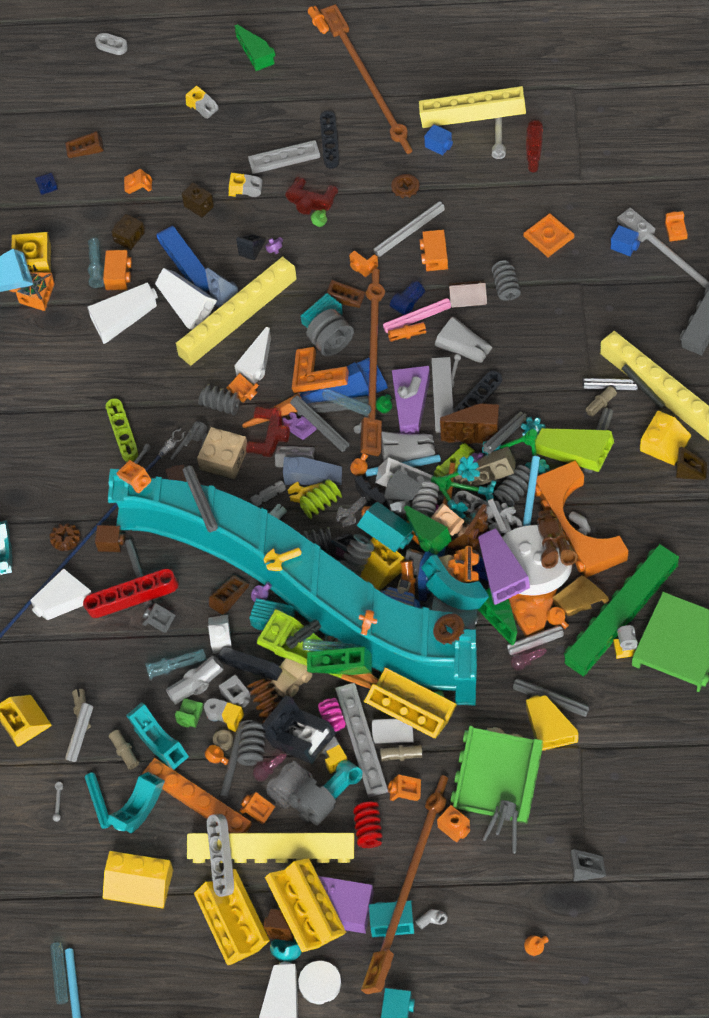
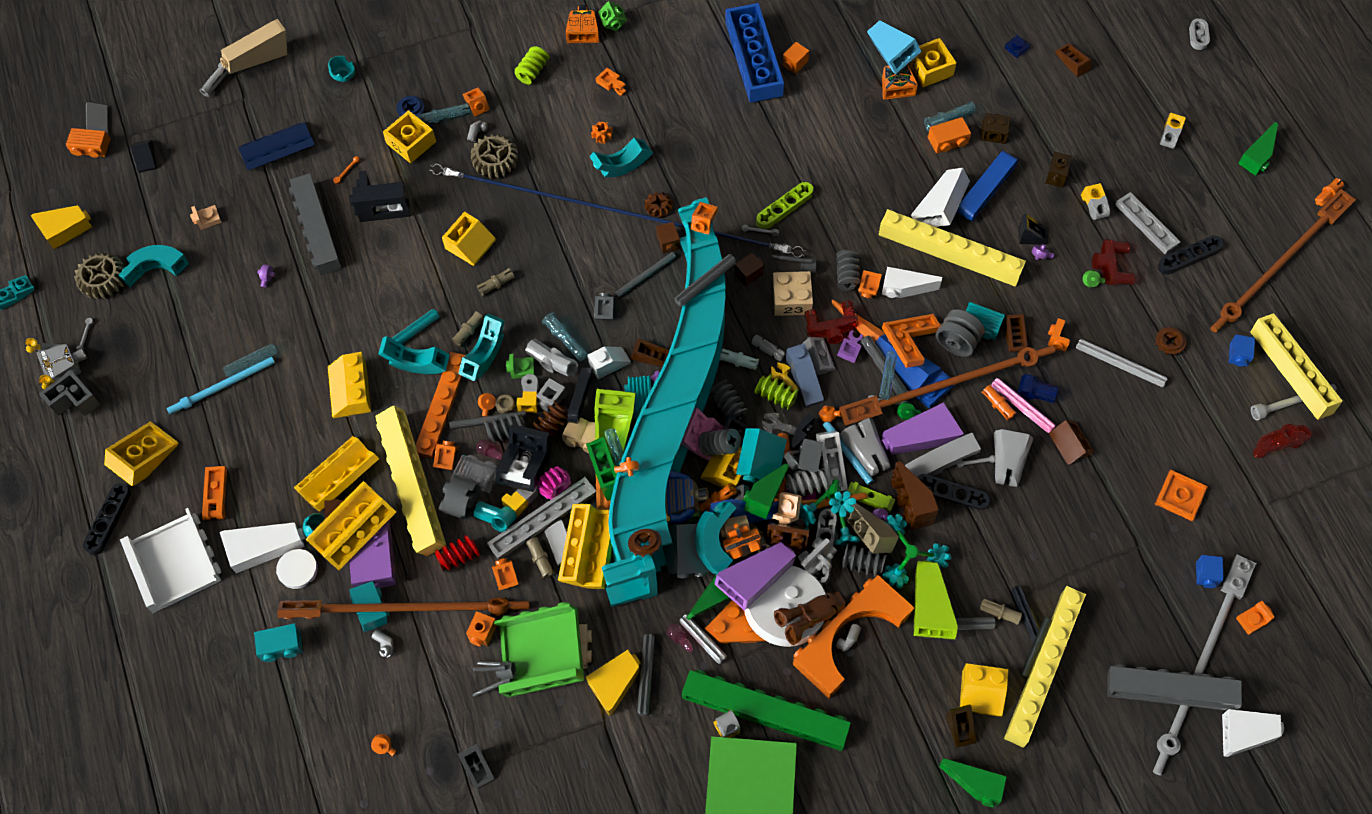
camera: 65 degrees right, 5 degrees up
white slope [31,569,92,620] -> none
light grey hinge [53,782,63,822] -> none
light grey axle [65,703,93,762] -> none
red beam [83,569,179,618] -> none
white slope [88,283,158,344] -> none
orange bracket [124,169,152,194] -> none
sand blue slope [205,268,238,308] -> none
light grey beam [207,814,234,897] -> none
yellow bar [264,548,301,571] -> none
pearl dark grey axle [285,619,321,649] -> none
dark grey axle [290,396,350,452] -> none
light grey arm [397,377,421,399] -> none
orange brick [420,230,448,271] -> none
dark grey axle [483,412,527,454] -> none
dark grey piece [492,260,521,301] -> none
medium azure bar [522,456,540,527] -> none
orange piece [547,607,569,629] -> none
pearl gold slope [552,576,609,617] -> none

